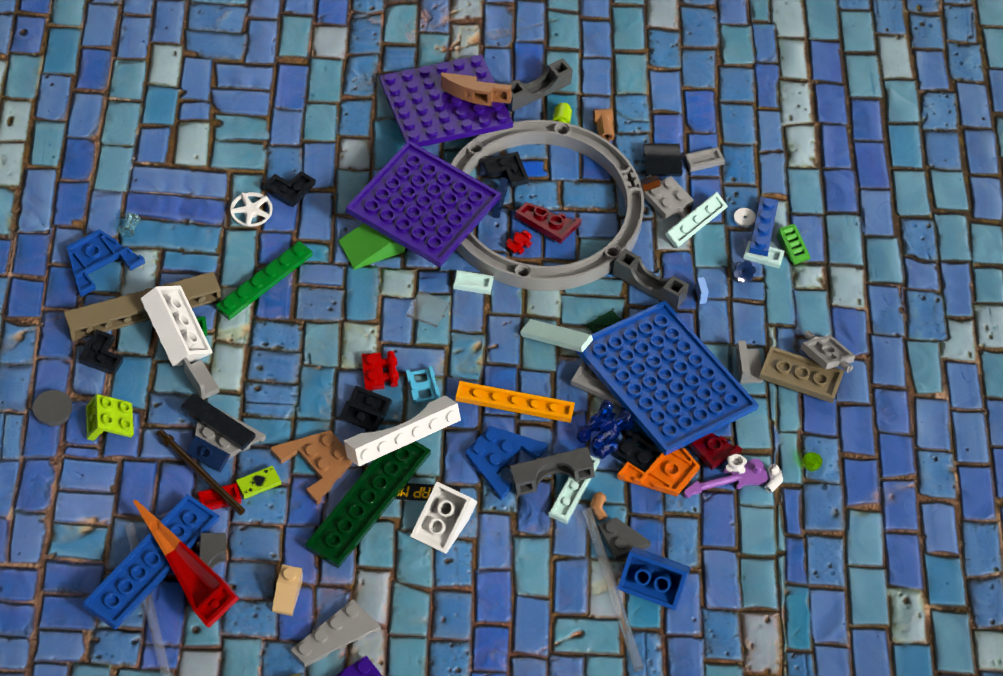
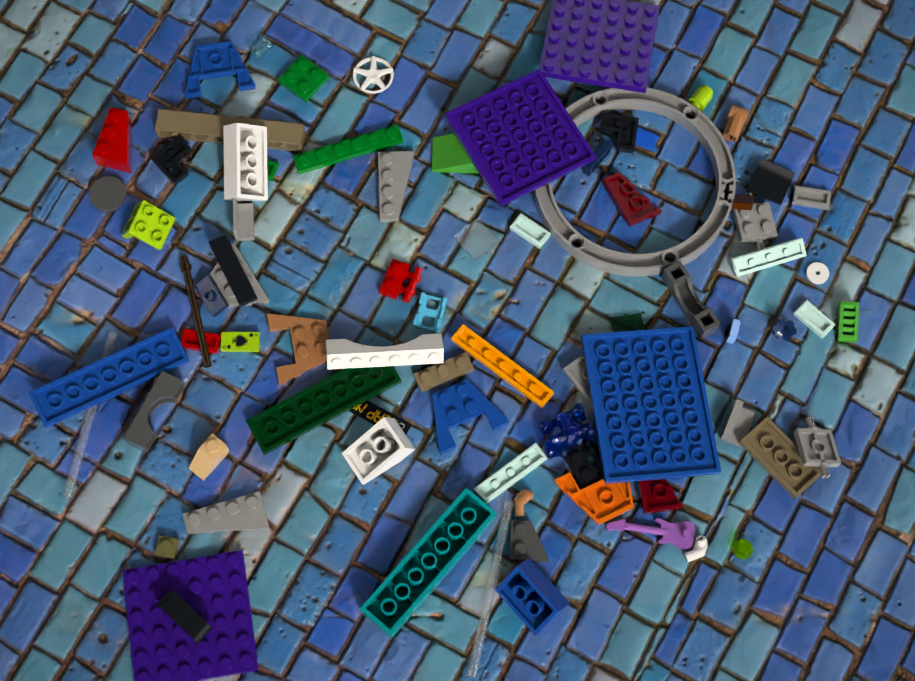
camera: 30 degrees right, 15 degrees up
red plate [133,500,240,628] -> none
black plate [263,171,316,207] -> none
black slope [339,386,392,432] -> none
medium nougat slope [441,72,512,106] -> none
dark grey arch [505,58,573,112] -> none
red piece [506,230,532,255] -> none
dark grey arch [510,447,595,496] -> none
light aqua tile [520,319,593,352] -> none
white plate [726,454,747,474] -> none
blue plate [749,197,779,256] -> none
none -> red wedge [92,107,132,173]
none -> green plate [278,55,329,103]
none -> teal brick [360,488,497,639]
none -> light grey wing [378,151,415,222]
none -> dark tan plate [413,352,474,393]

